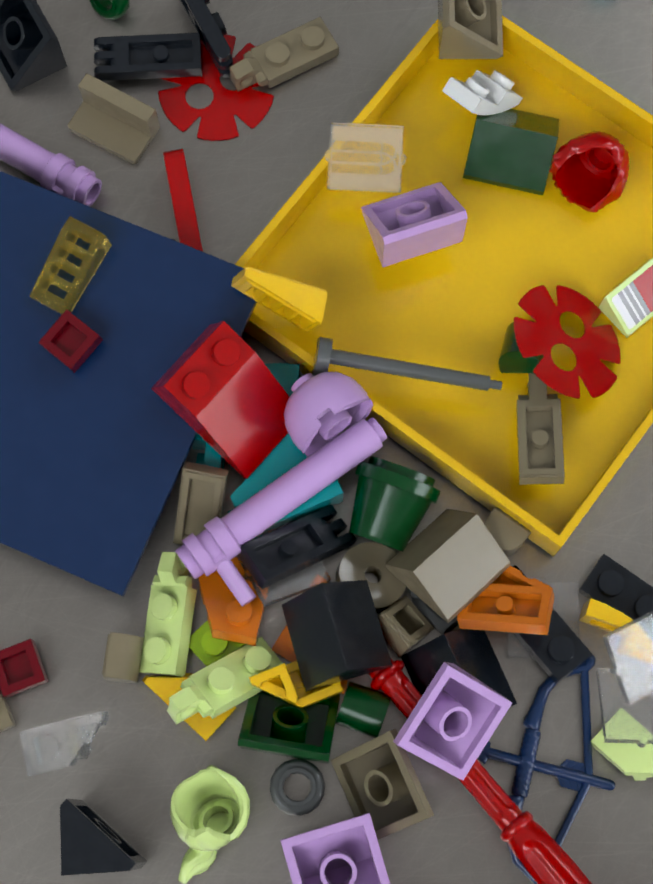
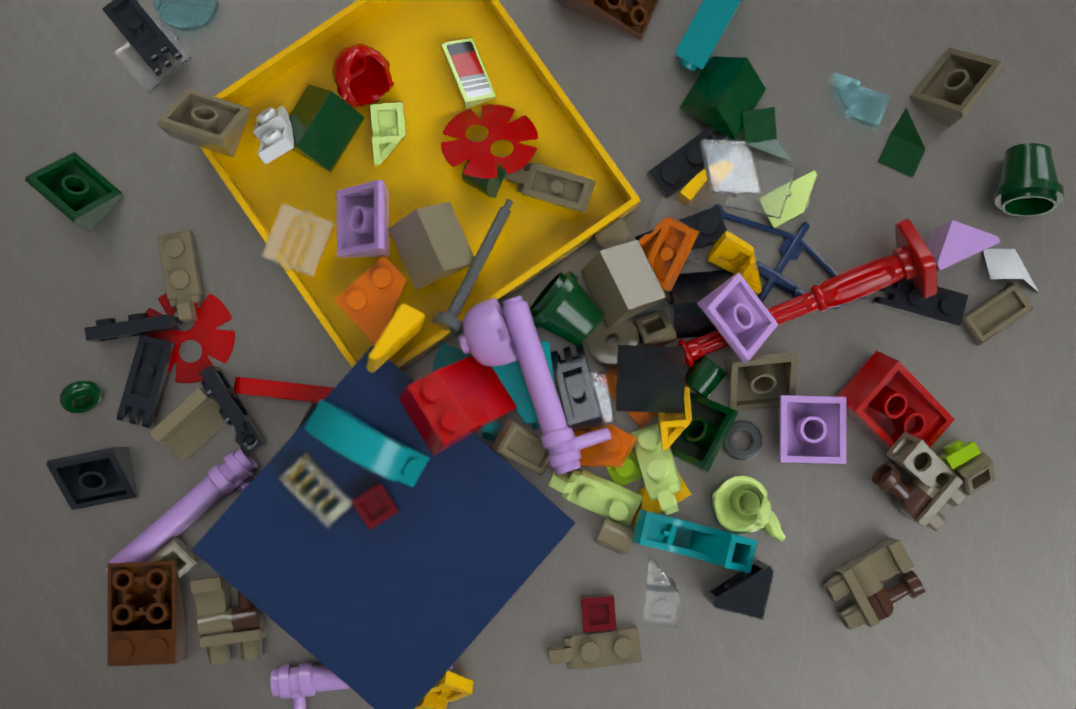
camera: 75 degrees left, 10 degrees up
none -> black hinge [199,366,264,452]
none -> teal arch [304,399,430,487]
none -> orange wing [334,255,408,345]
none -> yellowish green slope [370,102,406,165]
none -> dark tan slope [389,202,475,290]
none -> teal arch [632,509,758,573]
none -> yellow slope [708,231,762,294]

